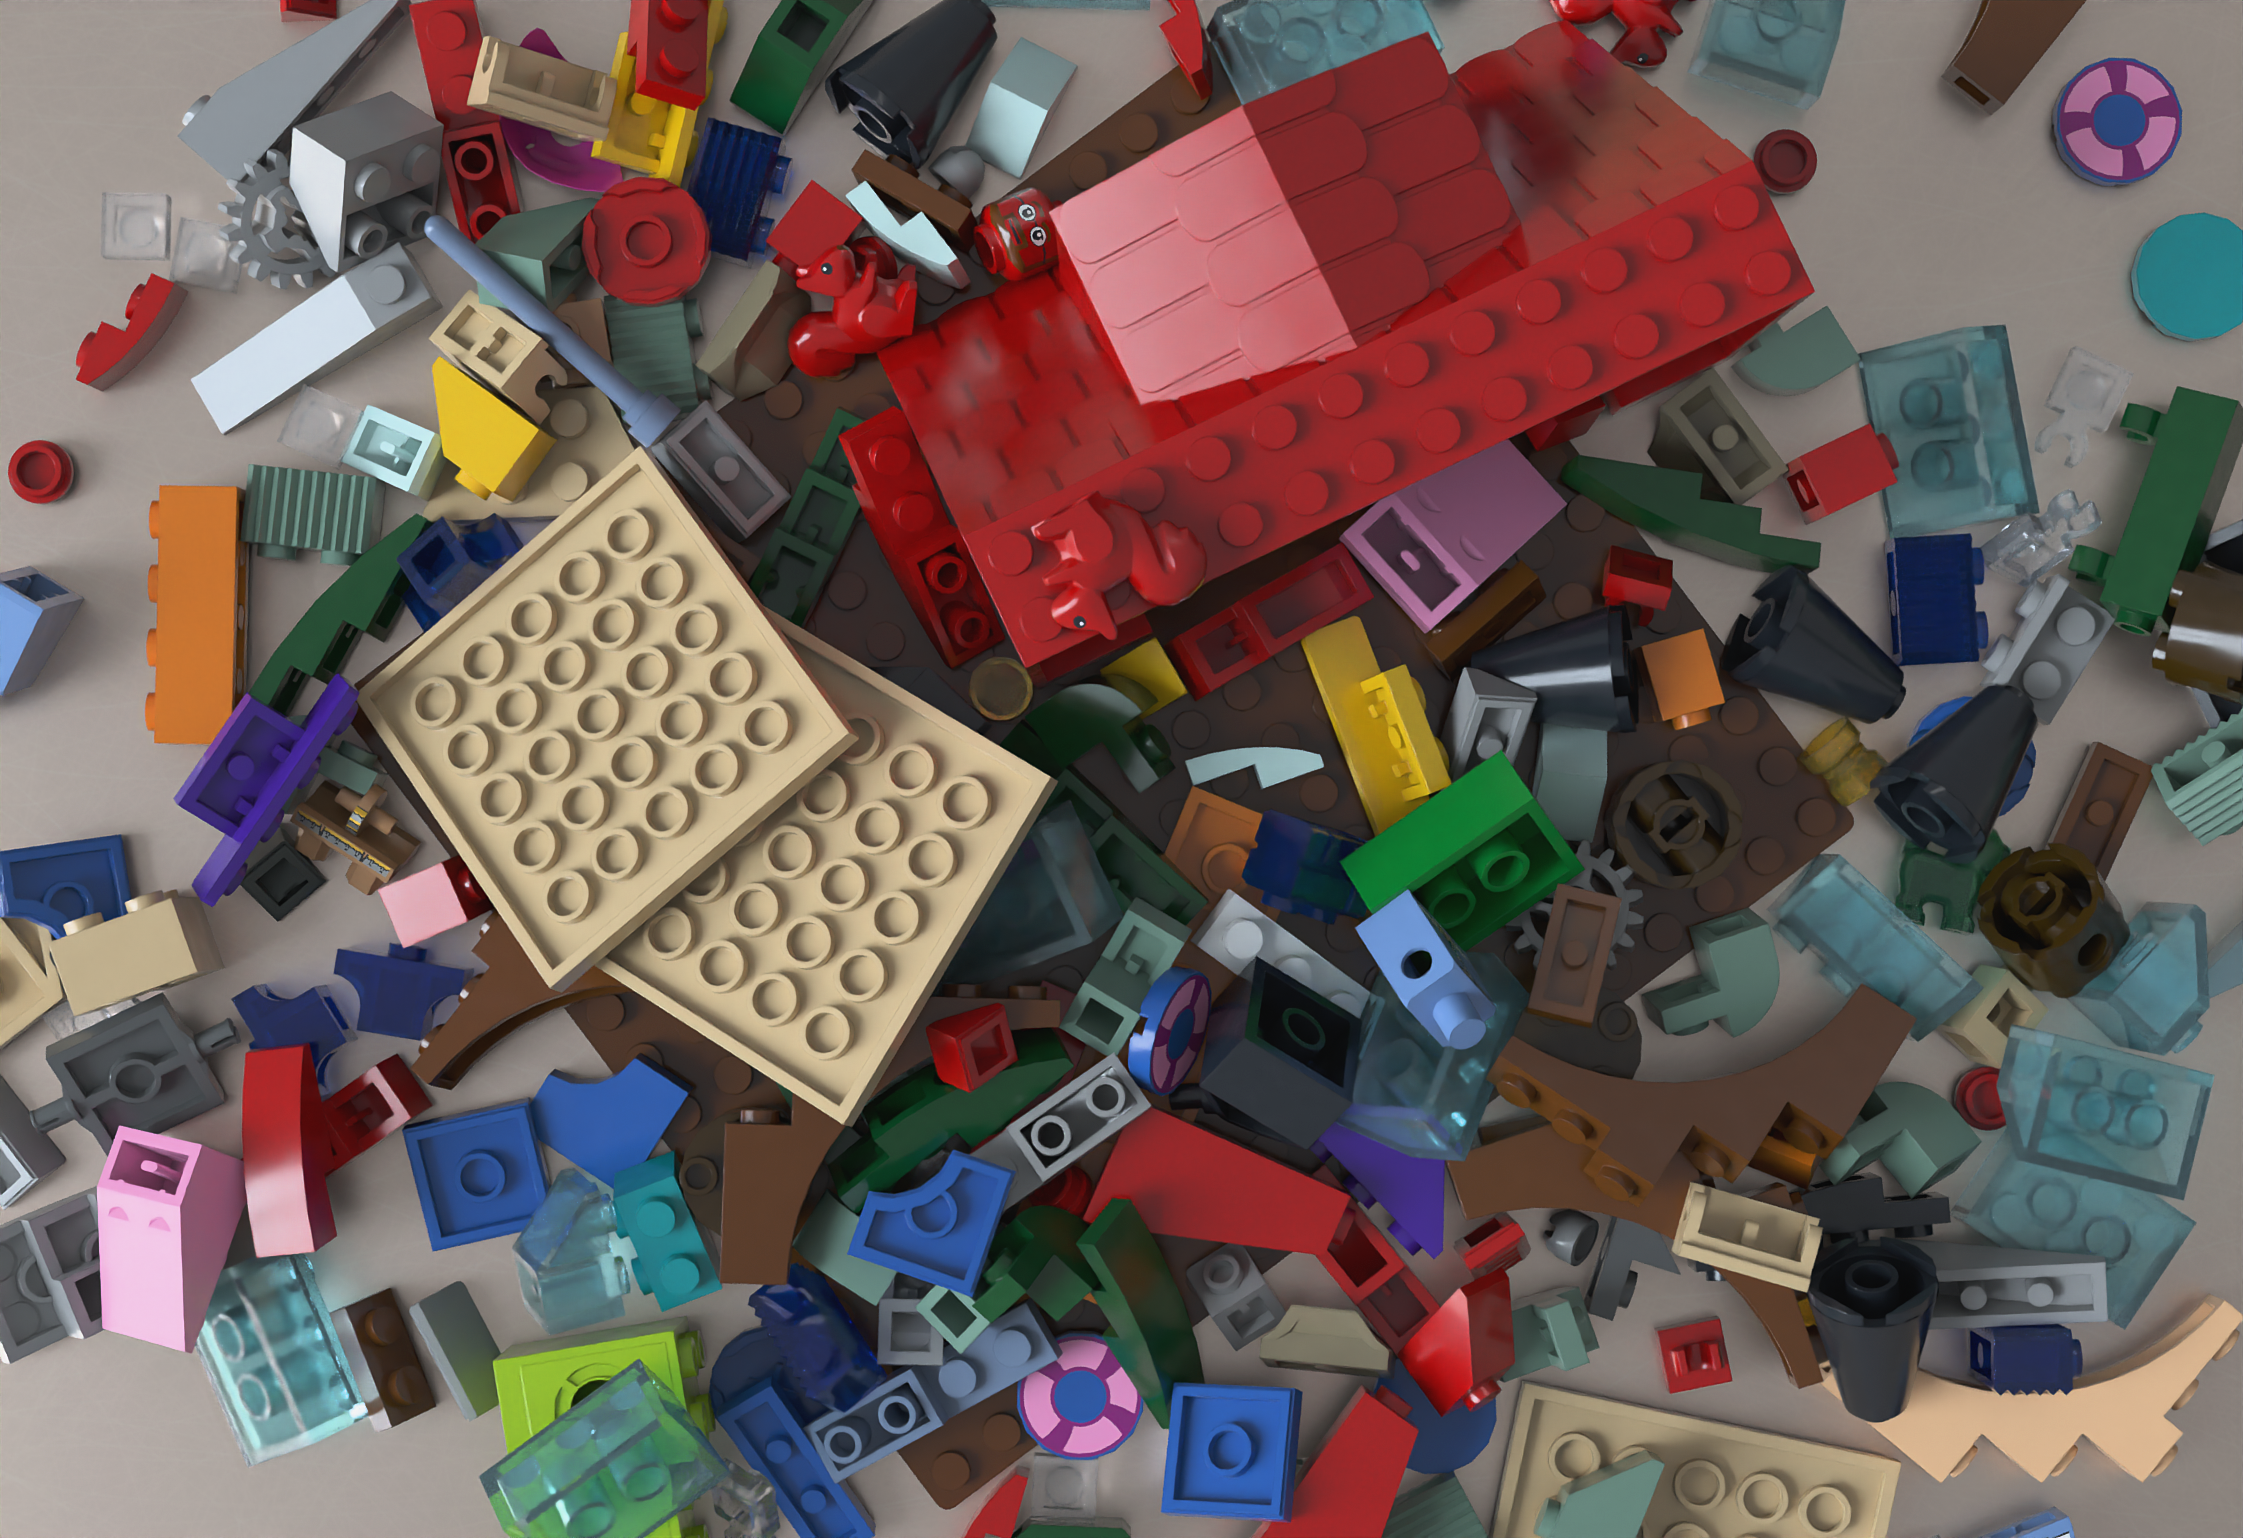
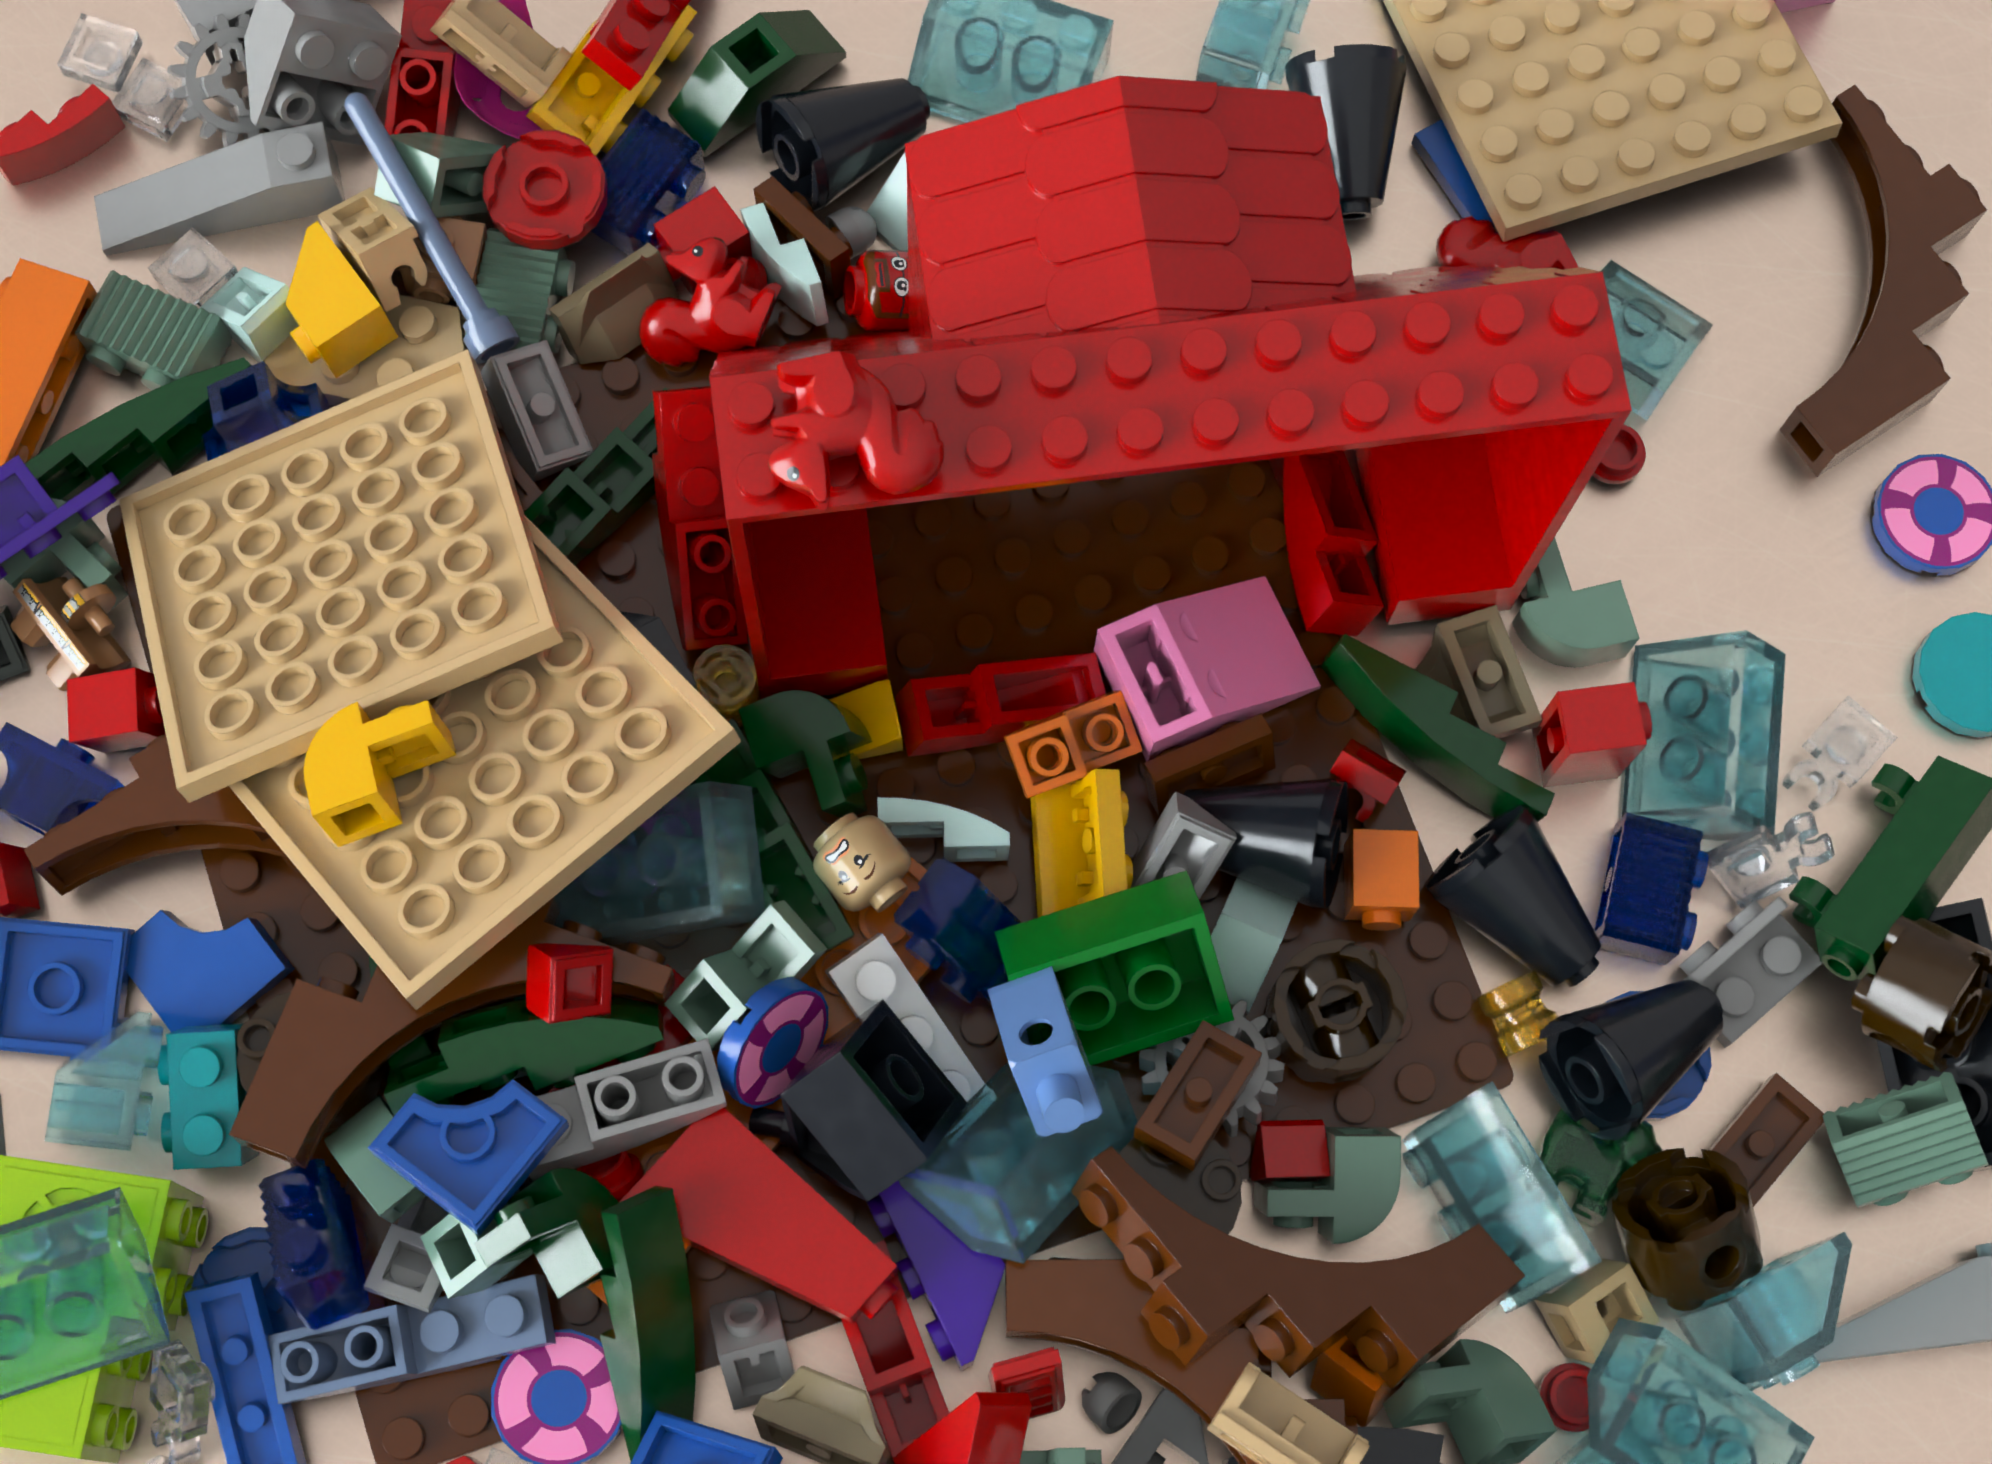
camera: 15 degrees right, 15 degrees down
none -> yellow brick [304,700,457,847]
none -> tan head [813,812,911,913]
none -> orange slope [1004,690,1143,798]
none -> red slope [1249,1119,1331,1182]

